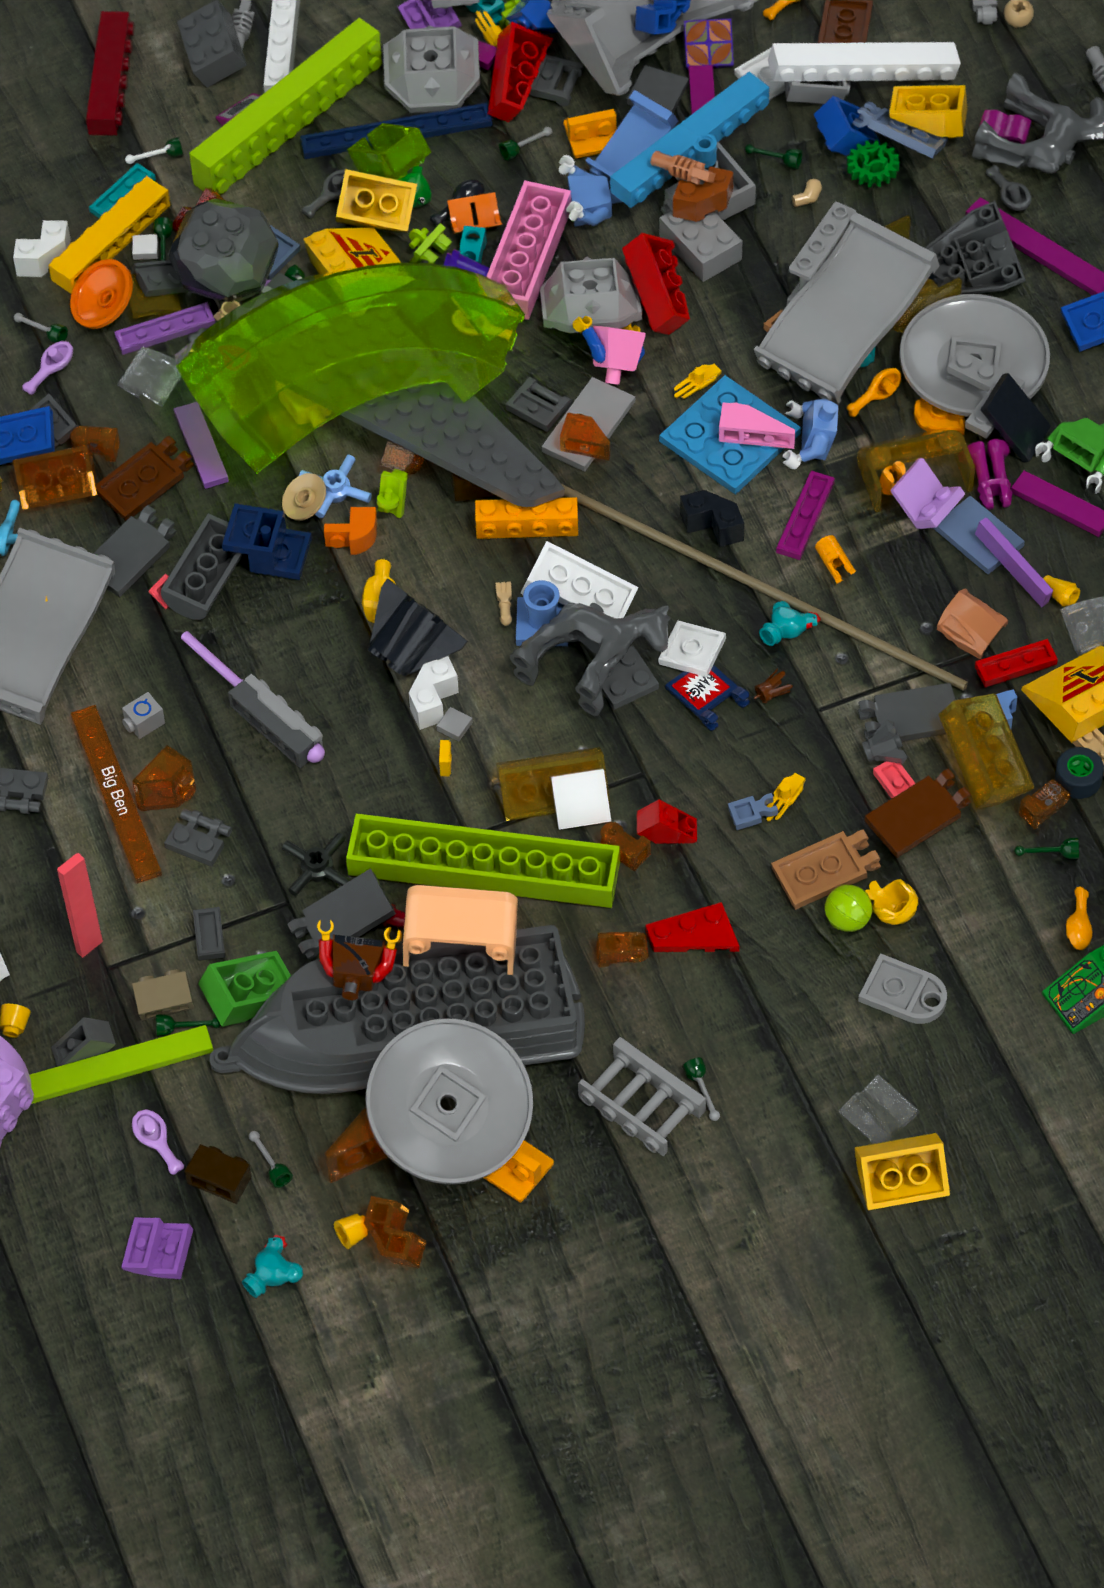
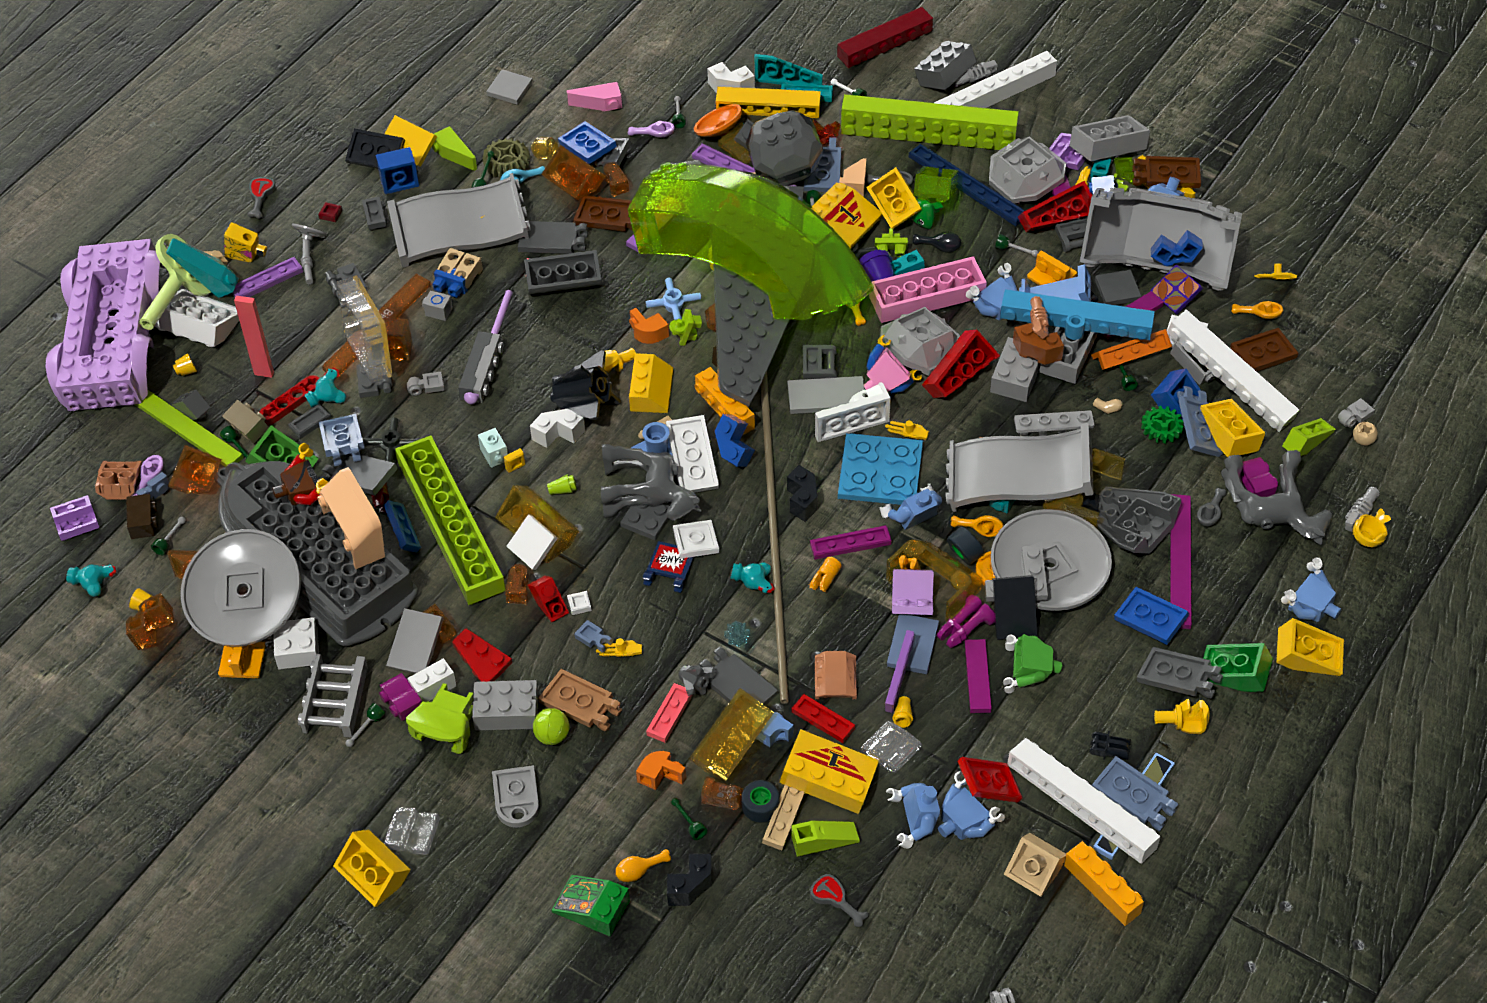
camera: 55 degrees right, 5 degrees down
dark blue bracket [222,503,312,580] -> none
tan dish [282,473,326,521] -> none
light grey tile [436,707,473,742] -> none
orange piece [447,192,502,234] -> none
clear orange slope [560,412,610,460] -> none
bright pink slope [719,403,795,449] -> none
reddish brown piece [754,668,793,703] -> none
reddish brown tile [865,768,971,858] -> none
yellow hat [865,879,918,925] -> none
none -> nougat slope [95,461,142,500]
none -> sand blue plate [136,472,171,499]
none -> clear orange slope [168,445,222,494]
none -> red beam [259,375,319,426]
none -> white brick [274,618,319,670]
none -> teal animal [304,367,346,408]
none -> sand blue tile [319,414,365,466]
none -> clear tile [336,275,393,383]
none -> magenta brick [379,673,422,721]
none -> light grey tile [386,608,444,674]
none -> lime piece [406,683,474,754]
none -> light grey plate [407,372,444,396]
none -> white brick [408,658,456,702]
none -> hips [433,248,483,298]
none -> light grey piece [472,680,539,730]
none -> light aqua head [478,428,508,468]
none -> lime cone [547,474,577,495]
none -> white tile [567,591,592,615]
none -> yellow slope [629,353,673,413]
none -> orange brick [636,751,686,790]
none -> blue brick [715,414,755,467]
none -> clear light blue gear [724,621,750,647]
none -> teal wedge [754,54,823,85]
none -> white plate [815,382,890,442]
none -> light nougat slope [839,158,866,196]
none -> black wheel [947,527,984,565]
none -> orange fence [1091,329,1172,370]
none -> lime slope [1282,418,1336,456]

